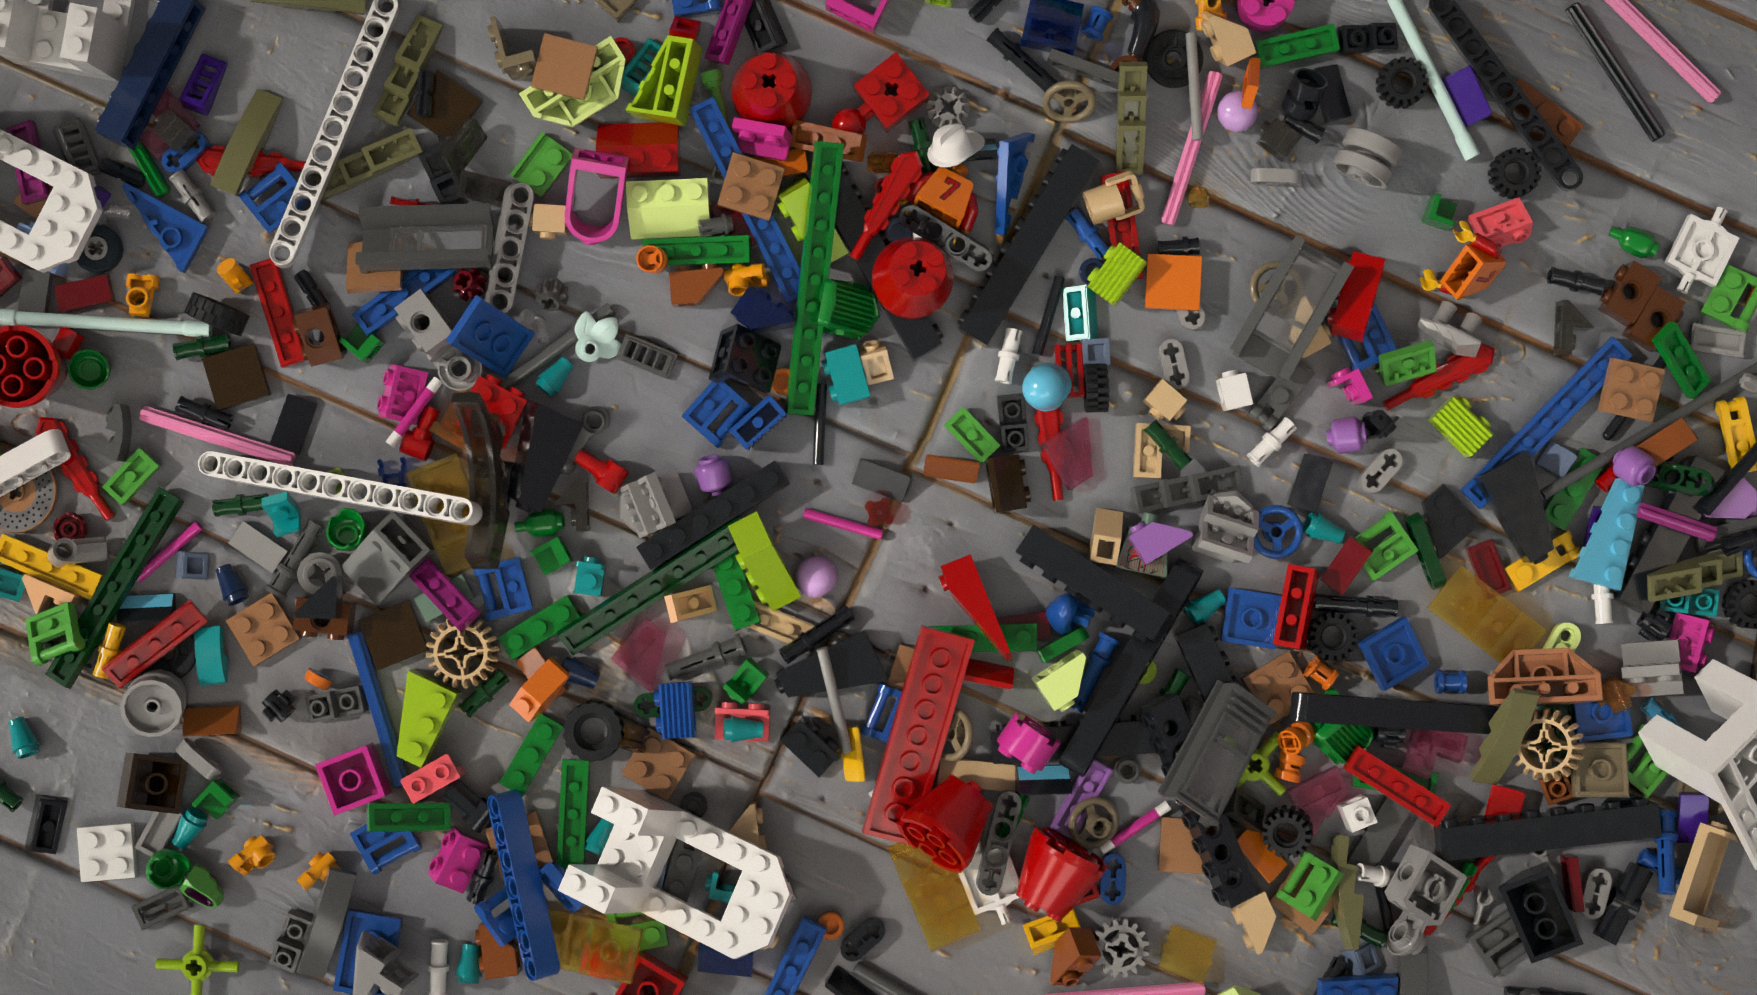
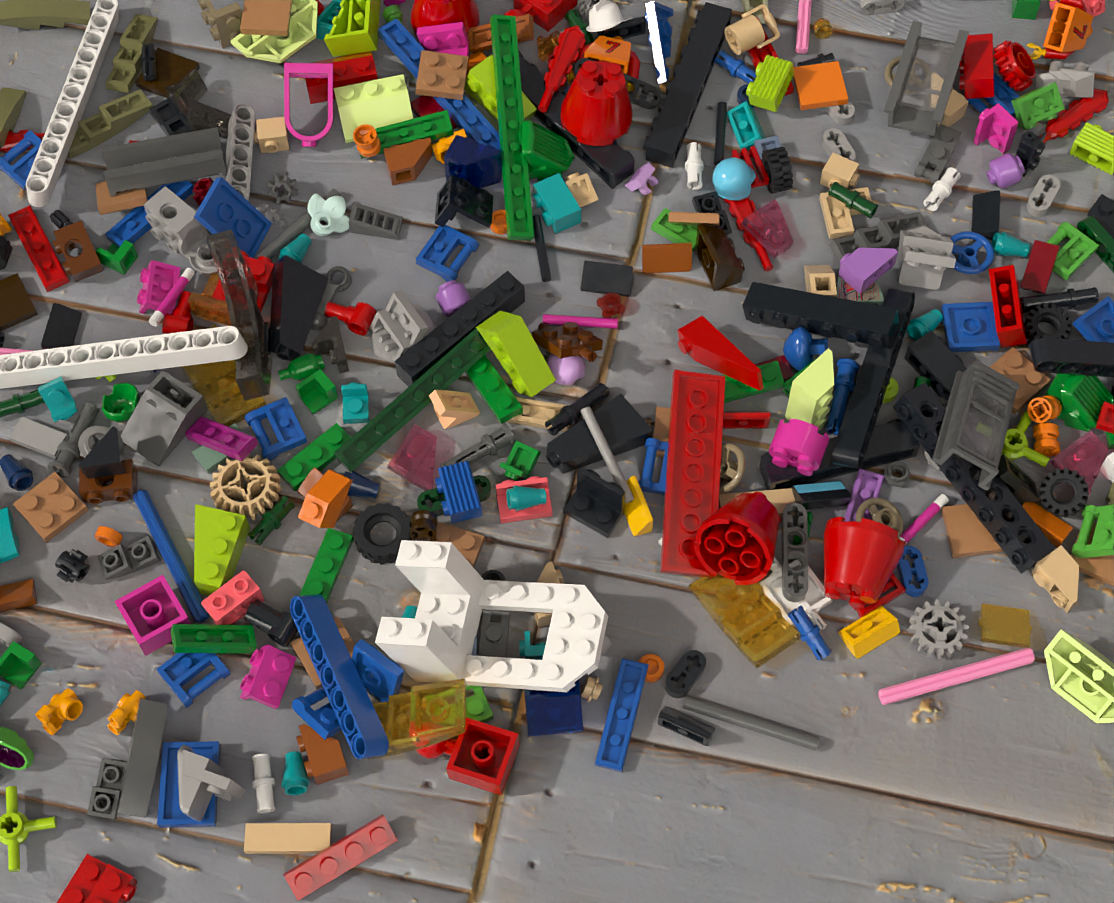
camera: 15 degrees left, 25 degrees down
dark brown tile [358,600,429,670] -> none
black pin [466,848,499,905] -> none
bright green plate [510,132,573,199] -> none
green plate [557,758,590,869] -> none
dark grey pin [698,213,733,237] -> none
blue brick [729,394,787,450] -> none
dark orange slope [1050,927,1101,987] -> none
white brick [1216,369,1253,412] -> none
none -> reddish brown plate [532,322,603,362]
none -> lavender tile [625,163,658,195]
none -> medium nougat tile [668,212,720,226]
none -> blue pin [787,606,832,661]
none -> red gear [993,40,1036,92]

